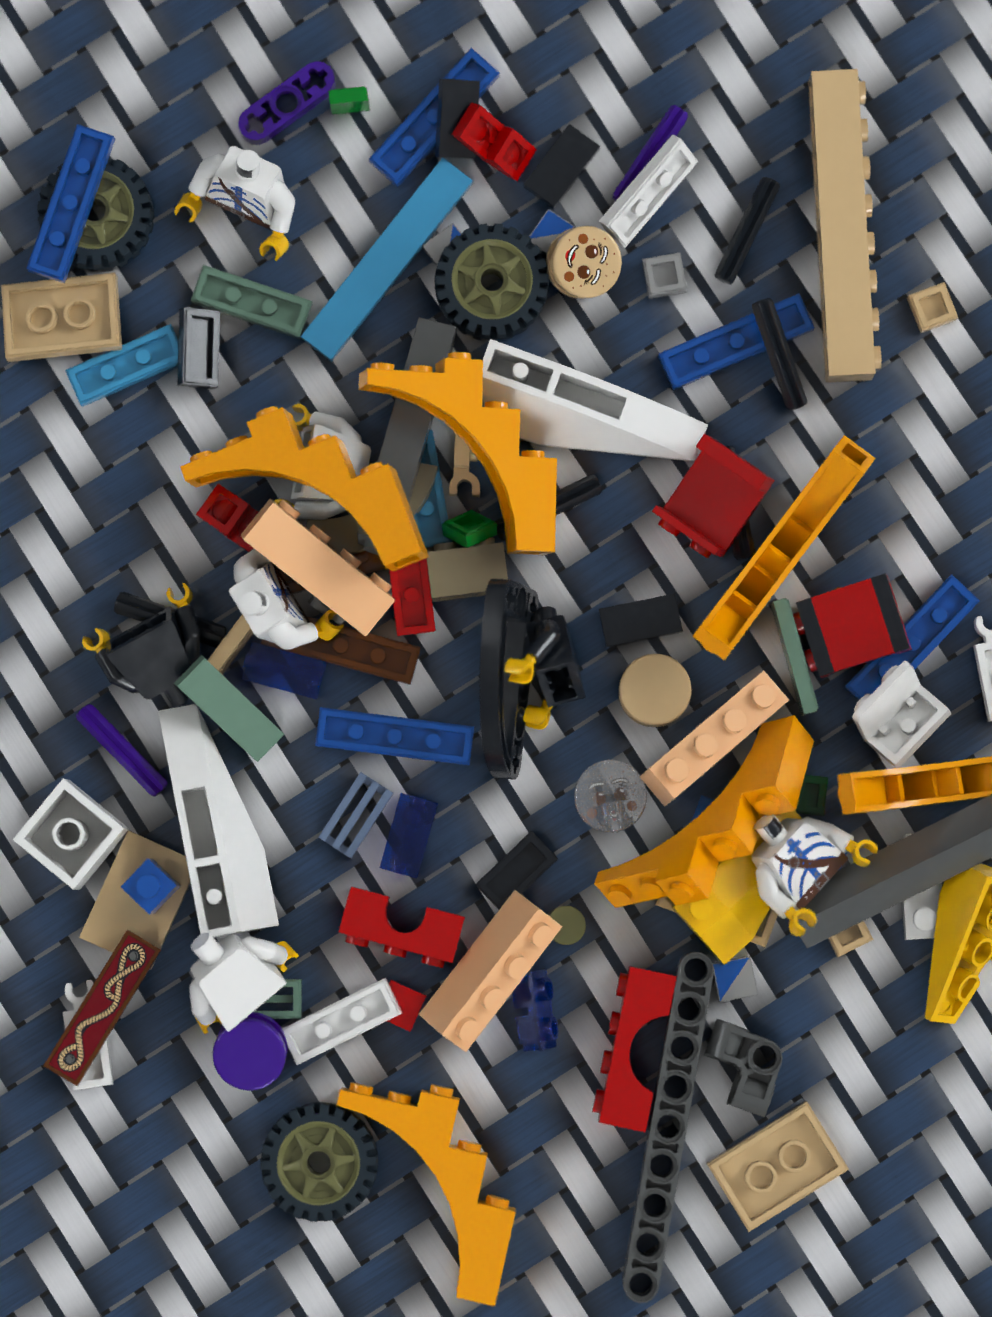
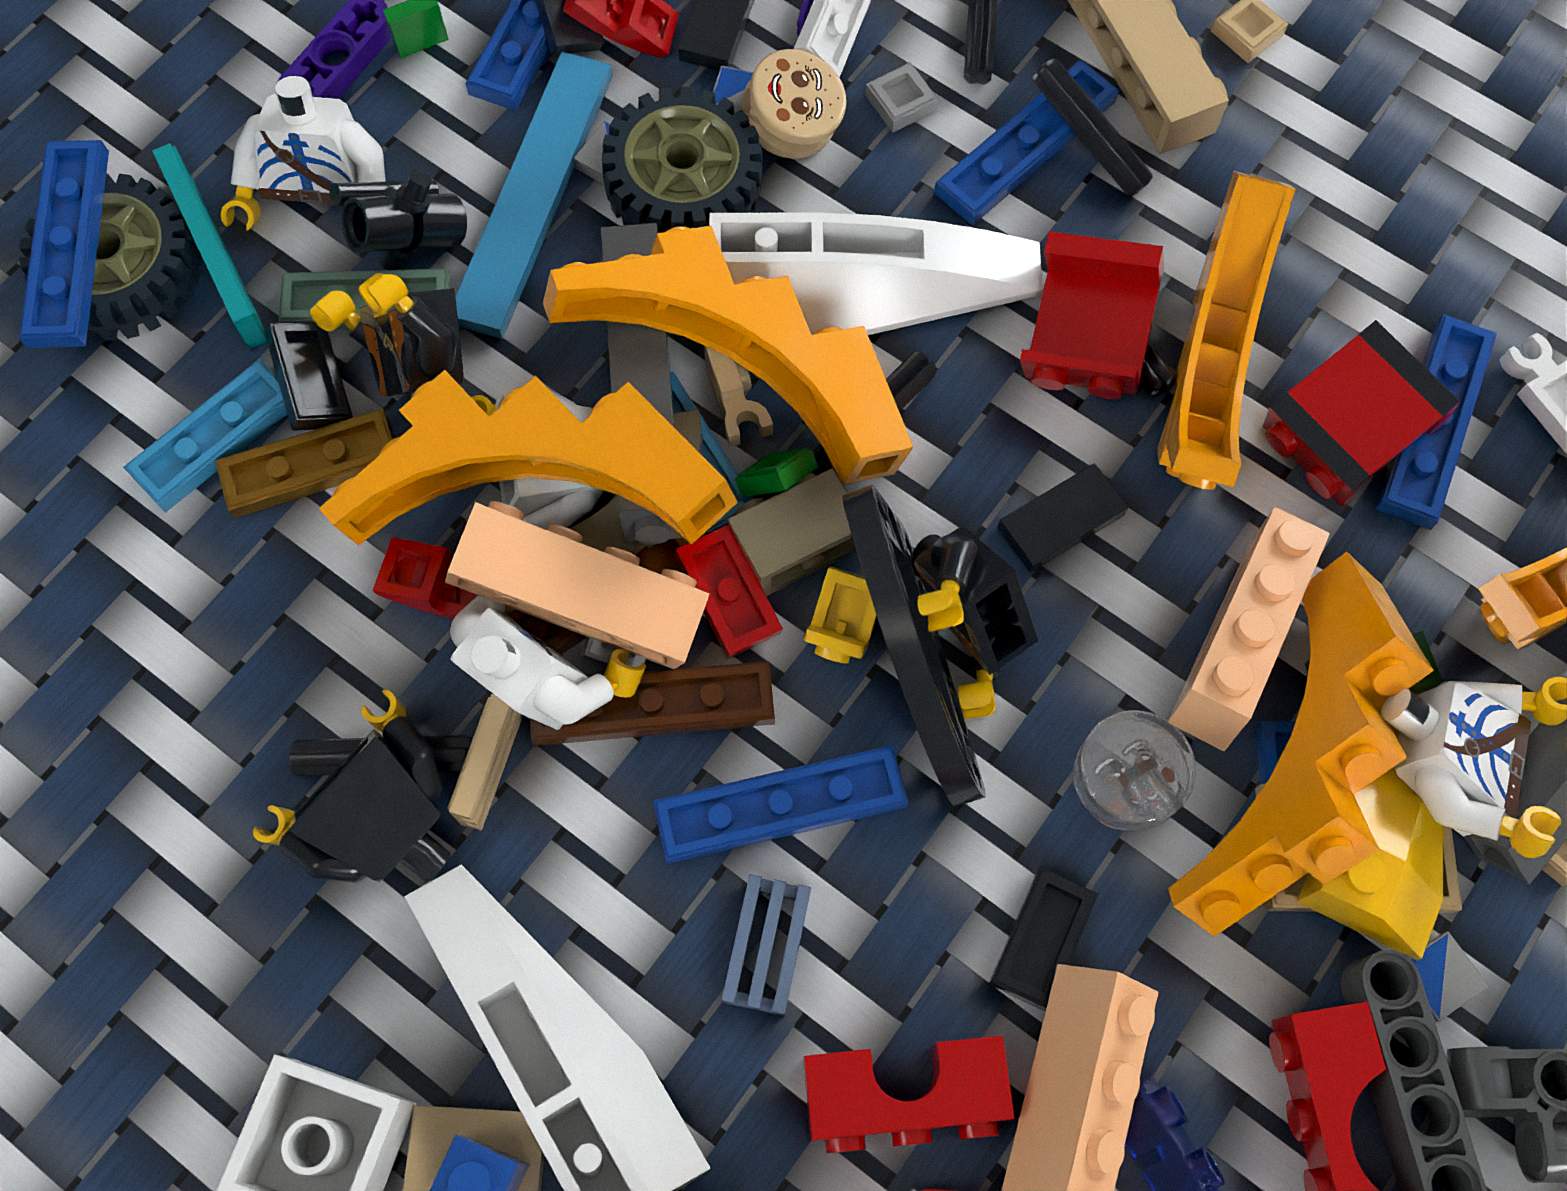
camera: 25 degrees left, 15 degrees down
tan tile [1,272,122,362] -> none
dark purple axle [76,704,168,797] -> none
sand green tile [174,655,284,762] -> none
clear blue hinge [242,642,327,700] -> none
clear blue hinge [380,793,438,878] -> none
olive tile [549,906,586,945] -> none
tan head [618,654,692,727] -> none
sand green tile [771,598,819,717] -> none
white bracket [852,661,951,768] -> none
none -> teal tile [152,143,267,350]
none -> pearl gold tile [215,409,394,518]
none -> torso [310,273,464,427]
none -> black pin [329,171,467,270]
none -> yellow bracket [804,566,877,663]

